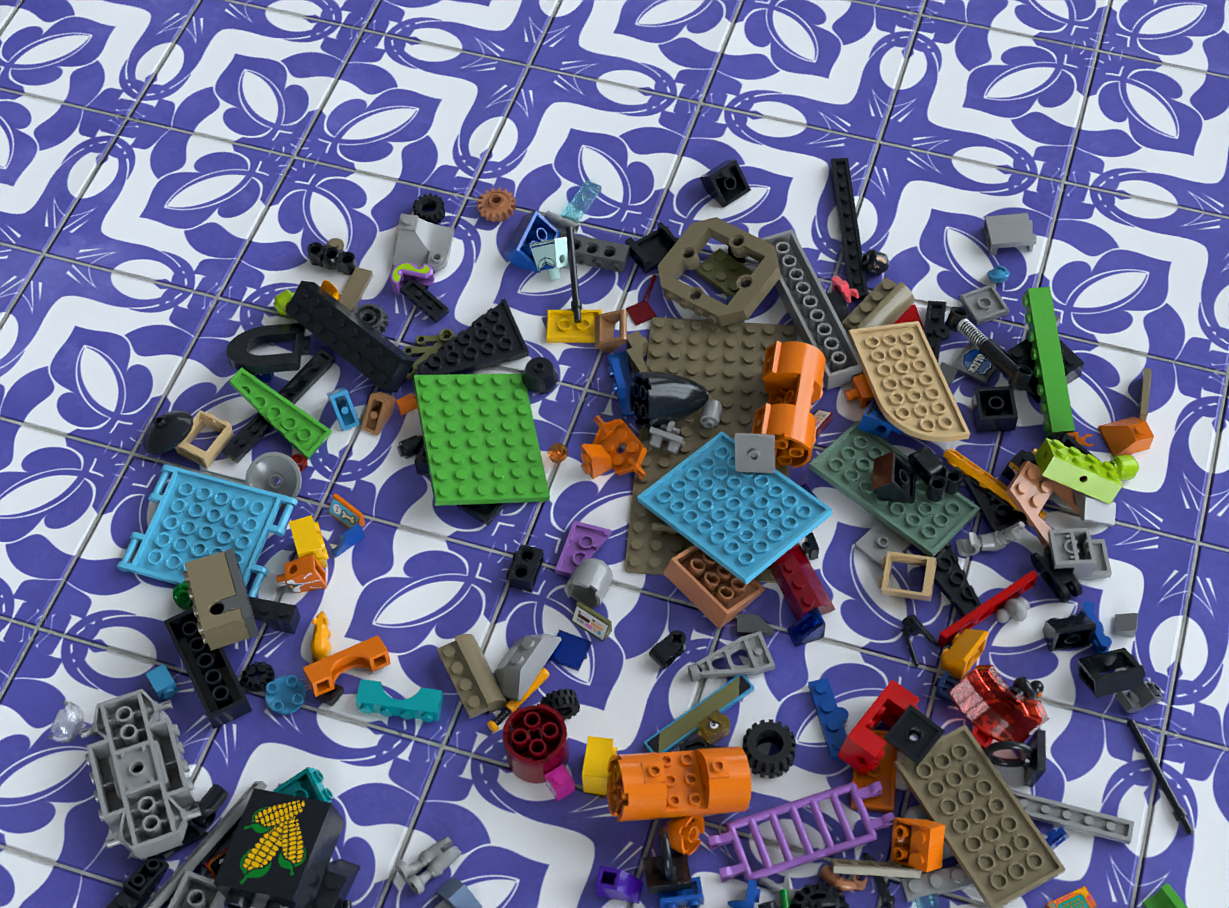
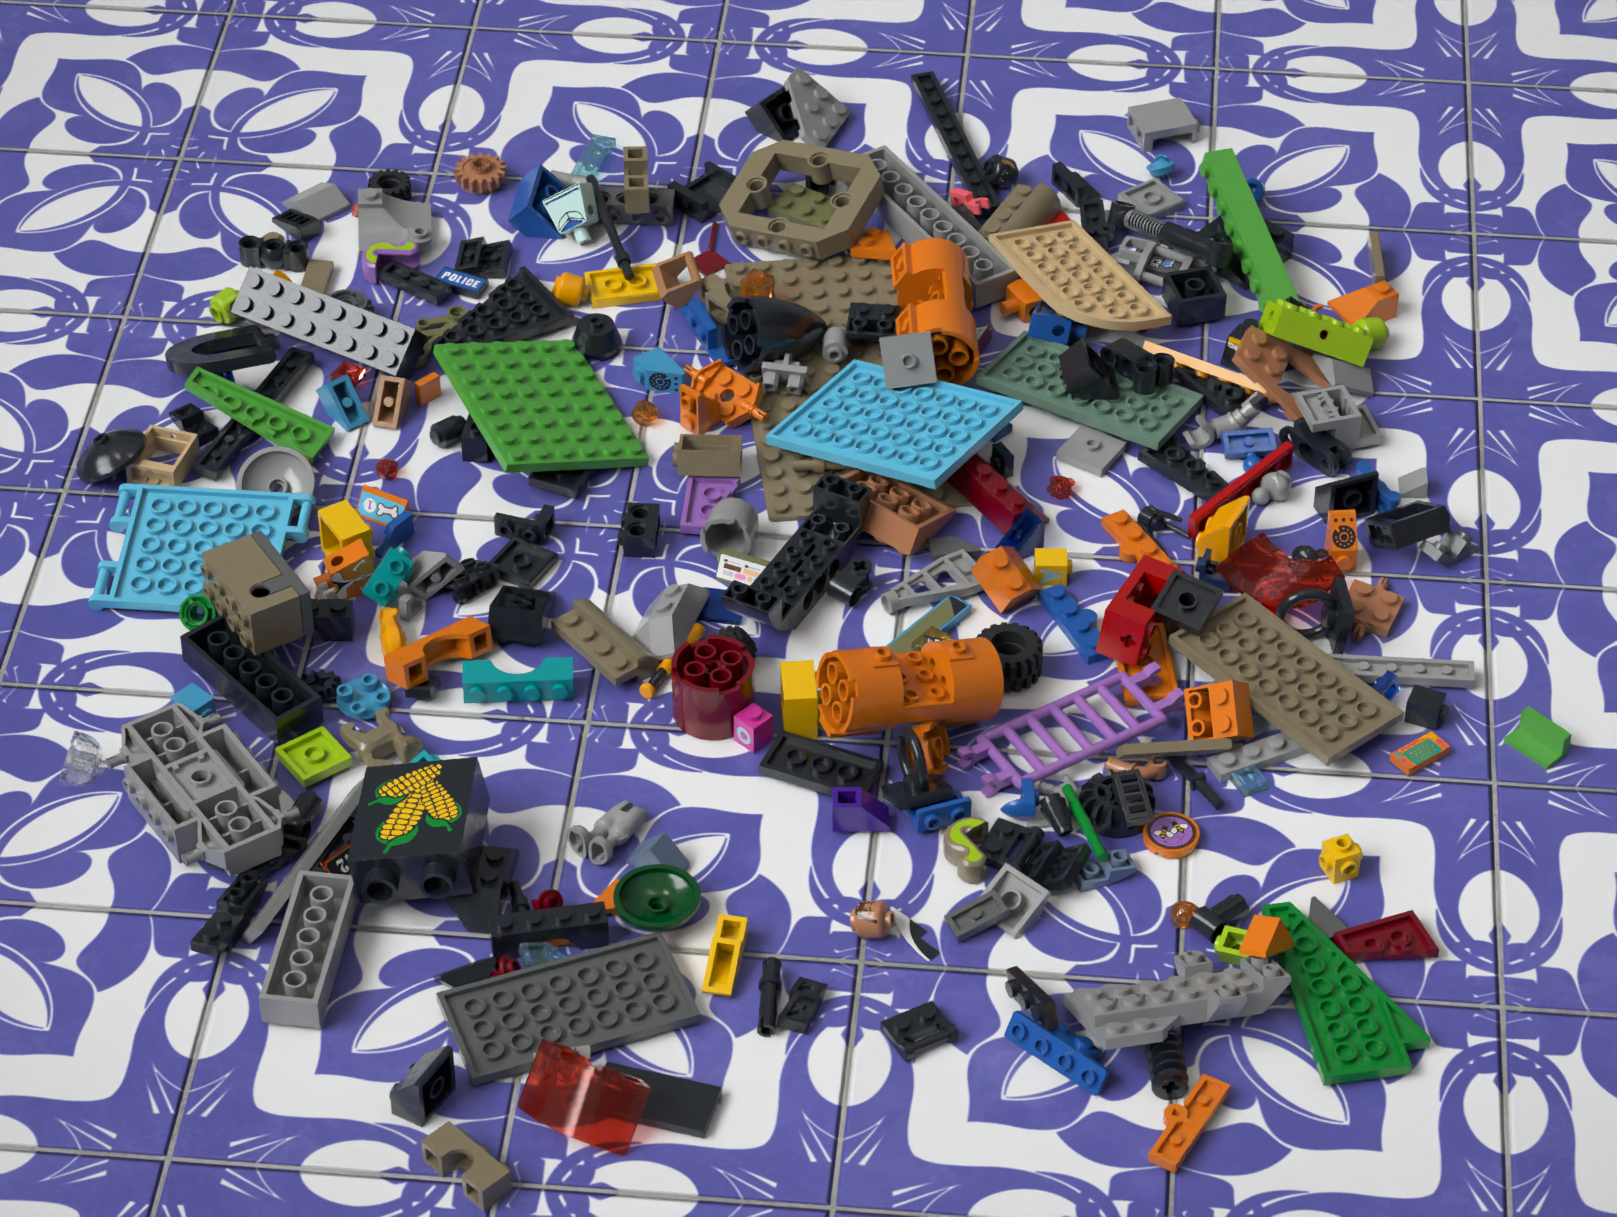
camera: 15 degrees left, 15 degrees down
tan window [878,551,937,602] -> none
black bar [1127,719,1195,836] -> none
none -> black slope [169,403,219,445]
none -> black slope [272,208,321,242]
none -> lime plate [275,726,353,788]
none -> light grey slope [283,182,350,222]
none -> clear red plate [330,361,366,388]
none -> dark tan animal [339,707,424,767]
none -> teal brick [361,546,415,607]
none -> clear red hinge [376,458,398,481]
none -> light grey tile [399,594,423,622]
none -> light grey slope [407,551,465,600]
none -> tile [436,267,489,300]
none -> black hinge [443,558,501,604]
none -> black slope [454,236,513,279]
none -> black slope [488,585,556,646]
none -> black tile [489,536,559,589]
none -> black bracket [494,504,555,546]
none -> light orange head [552,272,589,308]
none -> dark tan arch [623,146,649,214]
none -> dark azure slope [632,347,687,394]
none -> dark tan window [672,434,742,477]
none -> black slope [721,472,872,631]
none -> clear orange brick [740,268,774,298]
none -> black plate [759,730,884,796]
none -> light grey plate [784,66,851,147]
none -> black slope [845,302,901,344]
none -> orange wing [850,227,897,260]
none -> orange slope [971,546,1043,614]
none -> yellow brick [1034,548,1072,586]
none -> clear red plate [1047,476,1075,500]
none -> black panel [1051,161,1101,208]
none -> orange hinge [1101,509,1177,567]
none -> light grey bar [1118,236,1218,287]
none -> blue plate [1221,428,1277,472]
none -> blue tile [1246,179,1266,202]
none -> orange slope [1324,509,1358,572]
none -> nougat plate [1349,577,1405,642]
none -> black brick [1404,685,1449,731]

